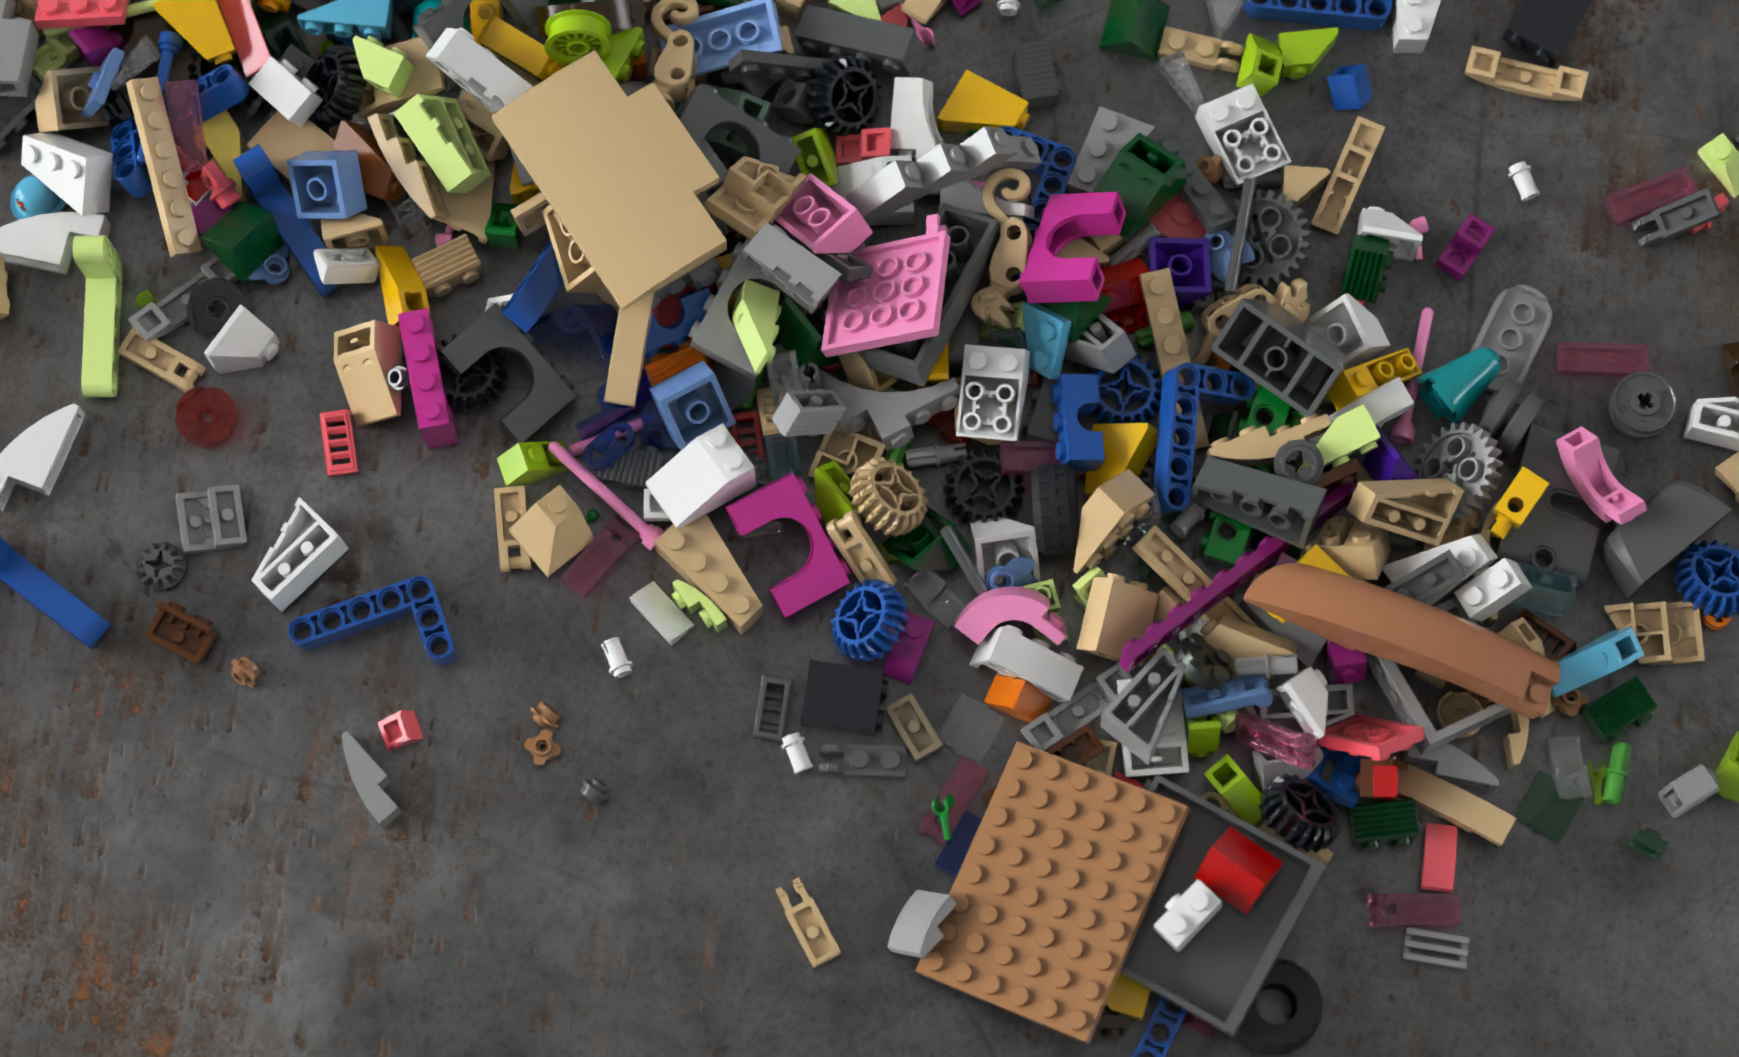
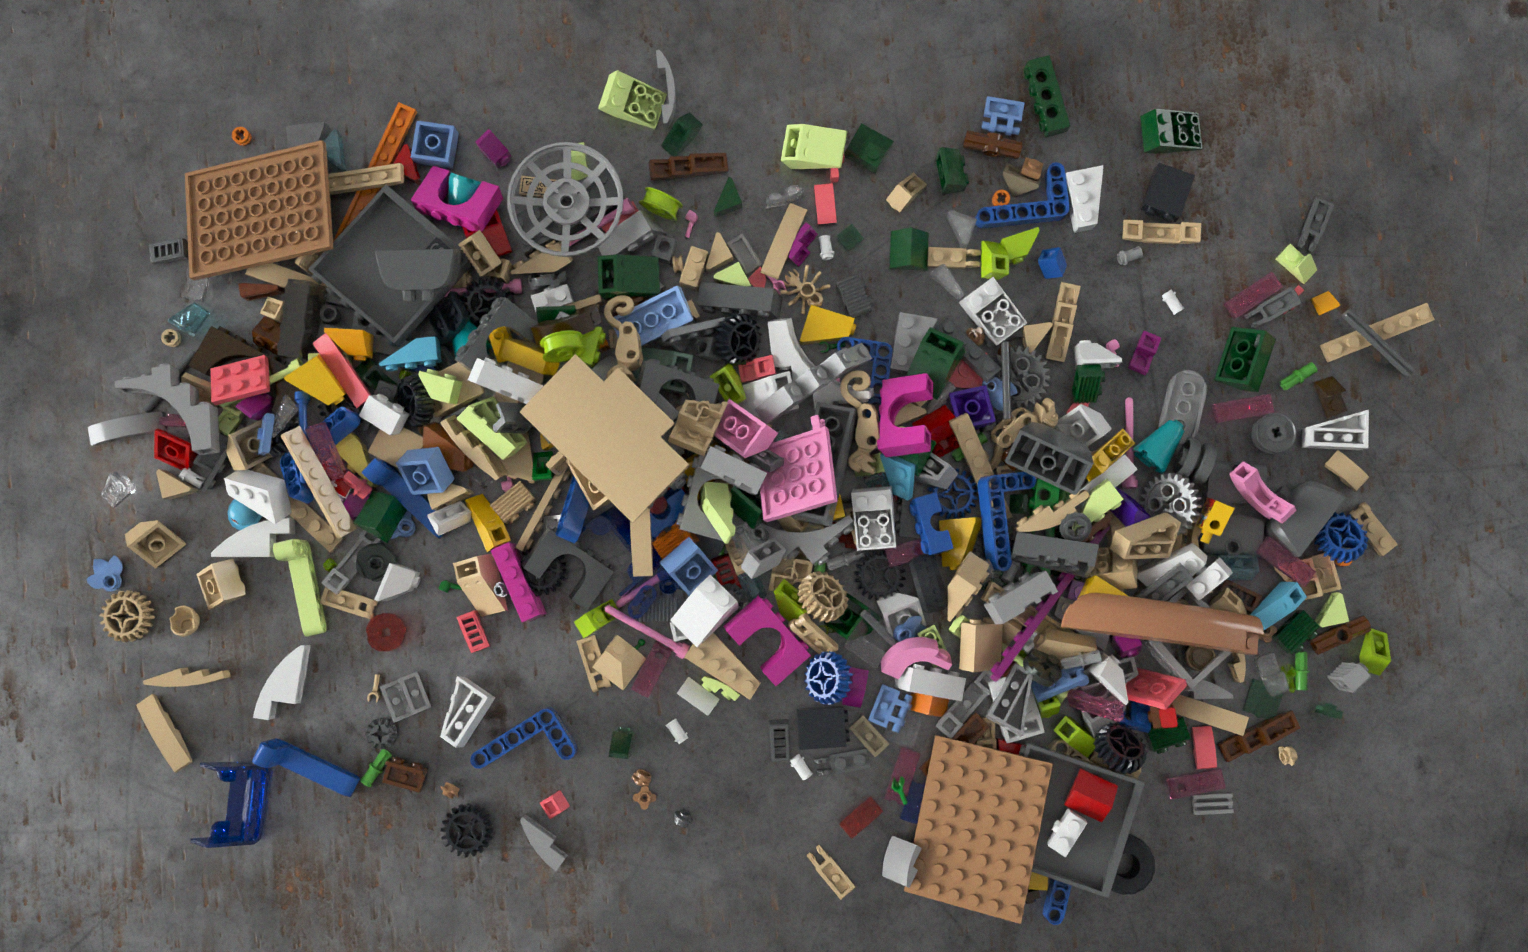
camera: 10 degrees left, 10 degrees up
none -> tan plate [251,462,345,553]
none -> bright green axle [360,749,391,787]
none -> tan hand [367,674,381,702]
none -> green hand [439,580,462,593]
none -> black gear [440,803,494,858]
none -> dark grey panel [492,402,533,434]
none -> tan plate [515,466,571,552]
none -> clear green slope [609,727,634,759]
none -> tan animal [780,265,831,314]
none -> clear red slope [839,796,883,839]
none -> medium blue plate [868,684,913,733]
none -> light grey wedge [983,571,1058,625]
none -> light grey pin [1117,246,1143,265]
none -> dark green slope [1214,327,1276,392]
none -> reddish brown slope [1217,710,1301,762]
none -> clear pink plate [1256,537,1316,587]
none -> tan plate [1278,746,1297,766]
none -> bright green axle [1280,362,1318,390]
none -> reddish brown piece [1310,615,1371,655]
none -> yellowish green slope [1315,592,1349,627]

